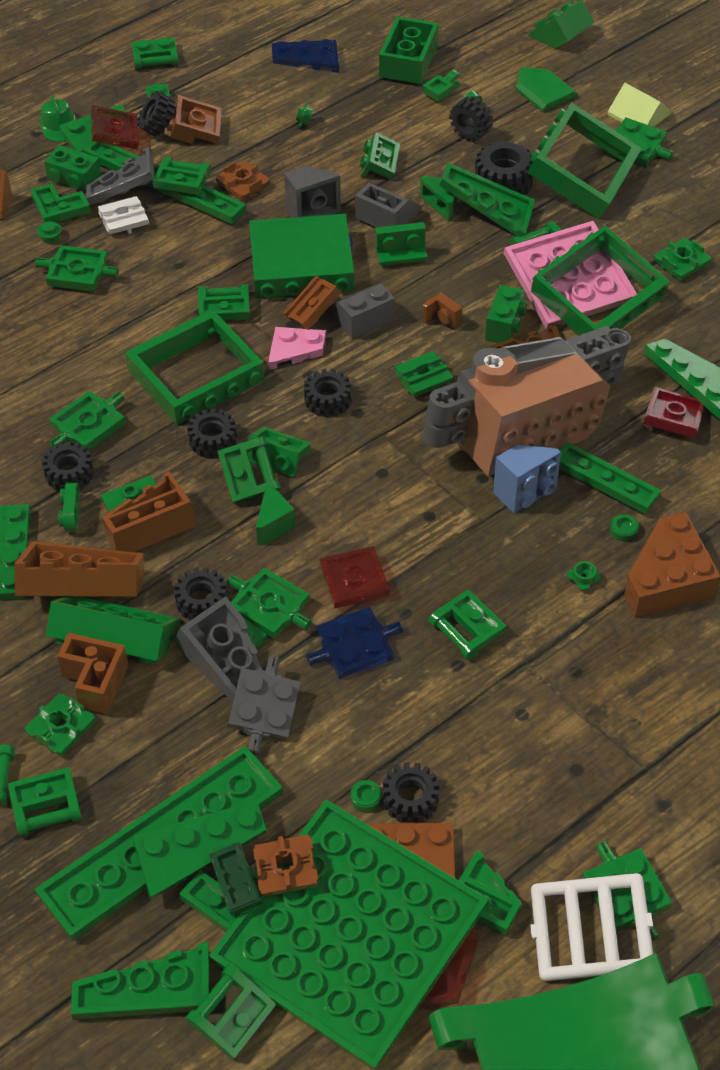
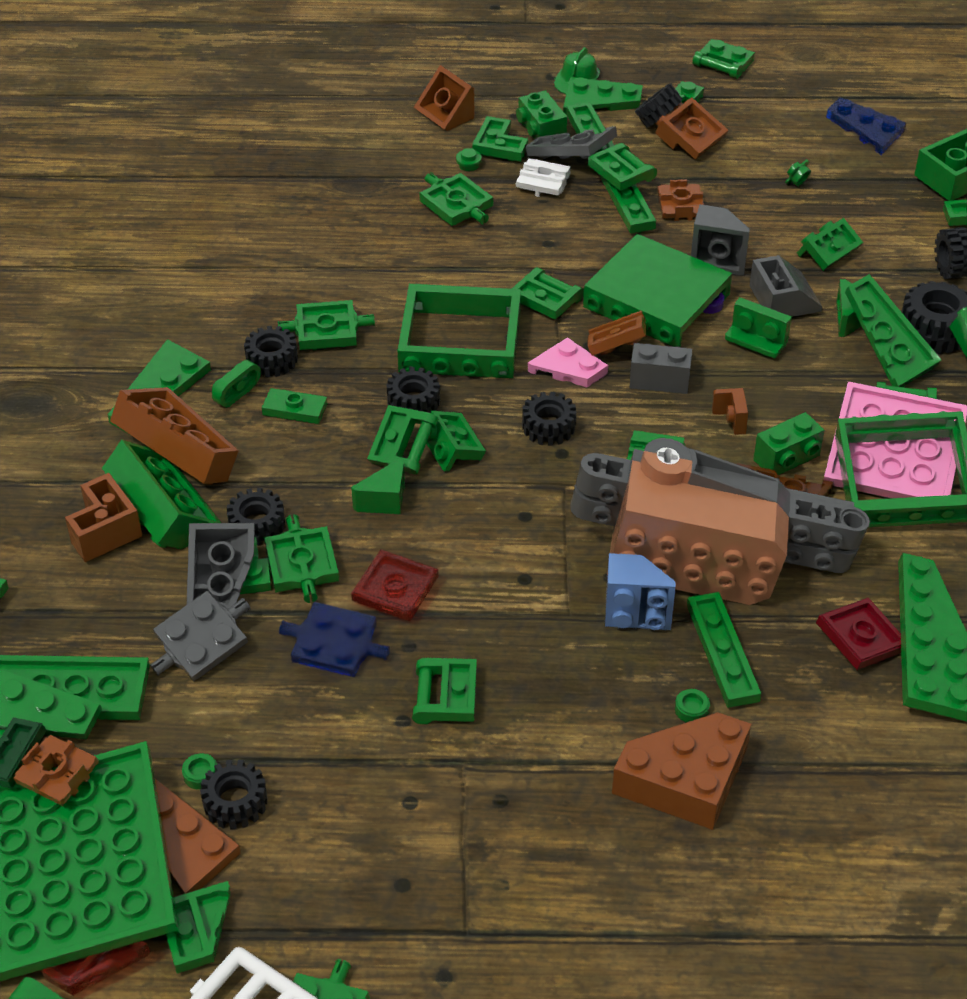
camera: 40 degrees right, 5 degrees down
green piece [24,693,96,757] -> none
clear red plate [91,105,139,150] -> none
dark orange wedge [102,471,196,552] -> none
green plate [567,561,602,591] -> none

